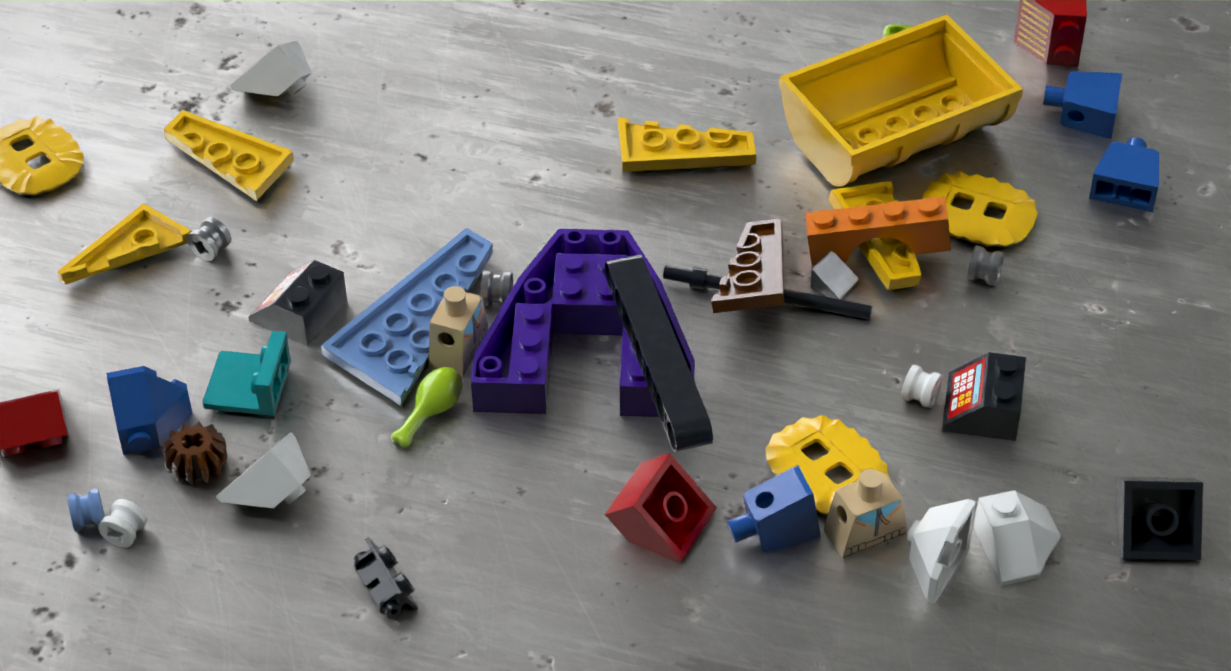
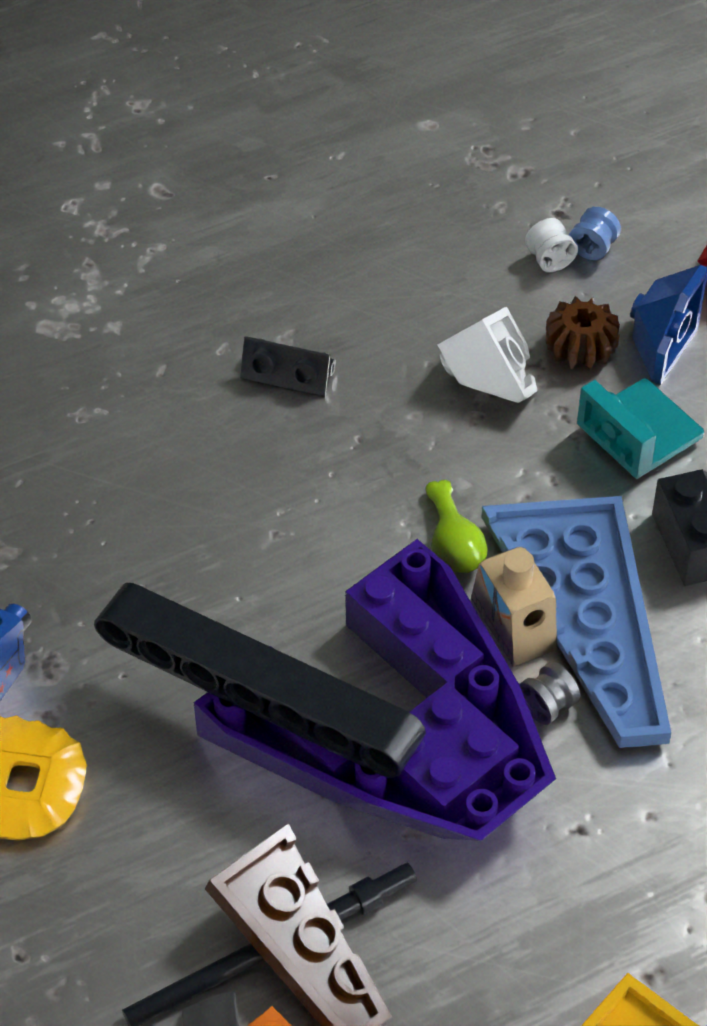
camera: 135 degrees right, 5 degrees up
red slope [604,453,717,562] -> none

